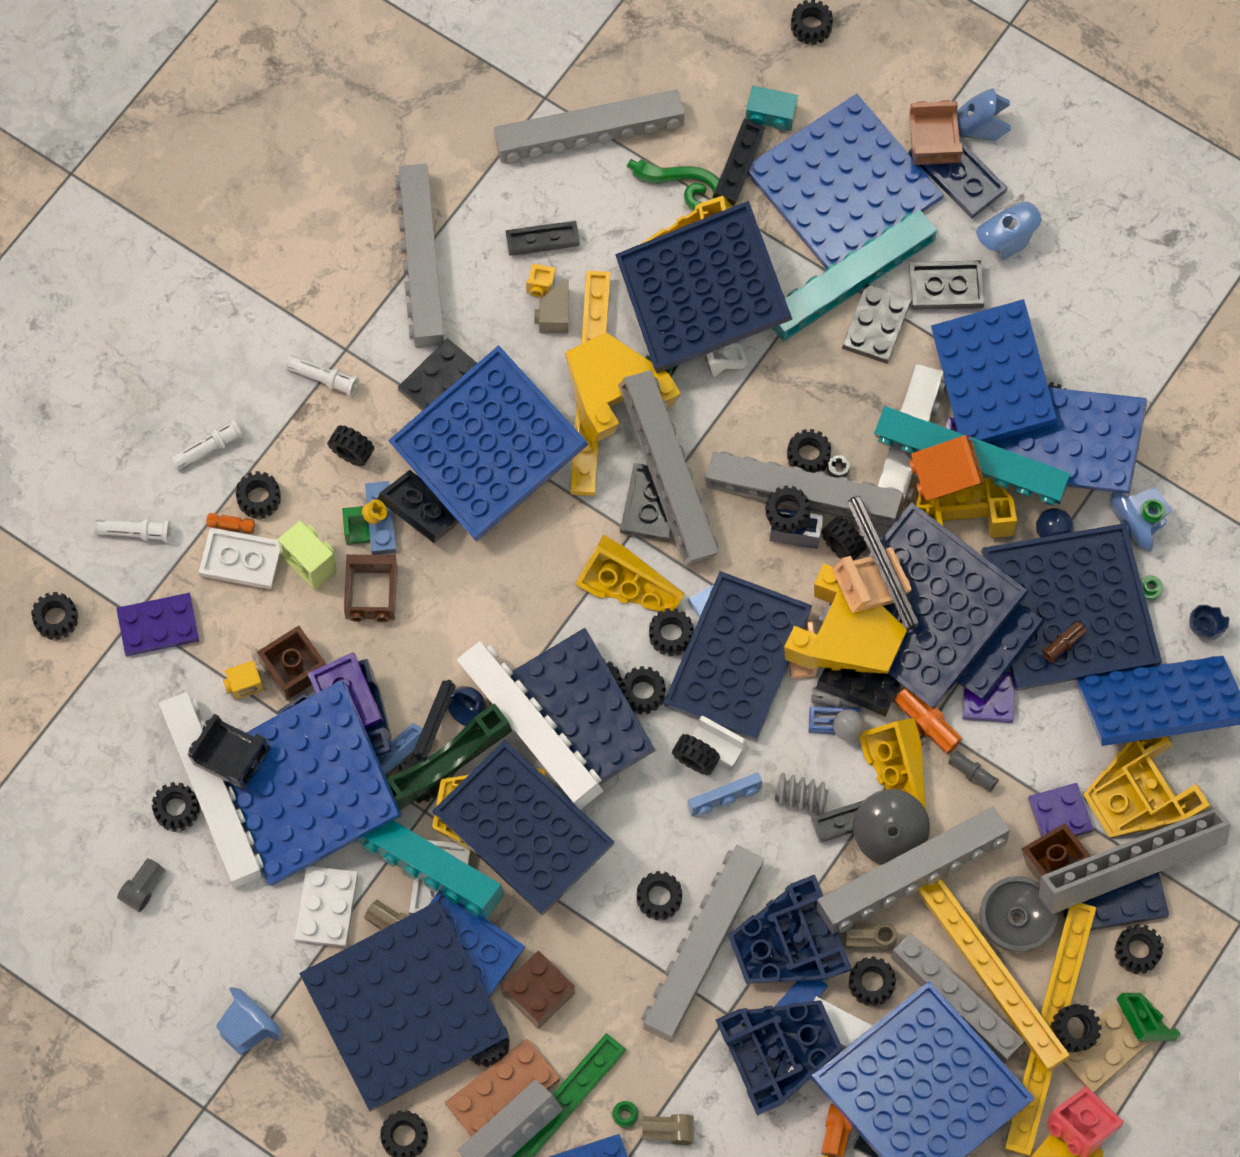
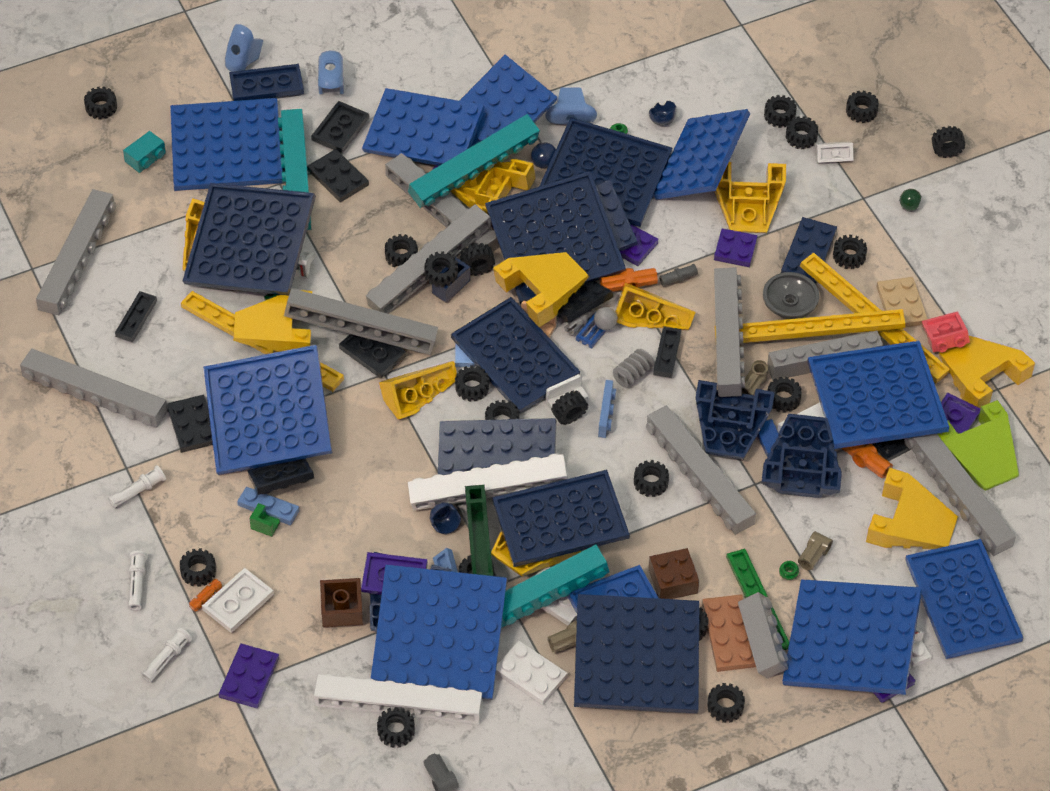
camera: 60 degrees left, 15 degrees down
black tyre [31,592,78,640] -> none
black panel [188,714,270,790] -> none
medium blue piece [216,987,282,1055] -> none
yellow brick [223,660,263,700] -> none
yellowish green brick [278,521,337,591] -> none
black tyre [327,425,375,467] -> none
reddish brown window [344,554,397,622] -> none
yellow bush [362,499,387,524] -> none
black axle [413,679,456,761] -> none
yellow bracket [526,263,556,298] -> none
dark tan slope [534,279,569,333] -> none
green plant [627,159,719,211] -> none
black plate [712,118,766,206] -> none
bush [827,455,850,478] -> none
light nougat panel [832,547,911,613] -> none
axle [848,496,920,631] -> none
dark grey dish [853,789,930,864] -> none
nougat panel [909,100,963,165] -> none
orange slope [909,435,985,501] -> none
reddish brown brick [1021,823,1091,883] -> none
light grey brick [1039,807,1230,914] -> none
reddish brown axle [1042,622,1087,663] -> none
black tyre [1050,1004,1102,1052] -> none
green wing [1116,993,1181,1041] -> none
green plate [1140,499,1166,523] -> none

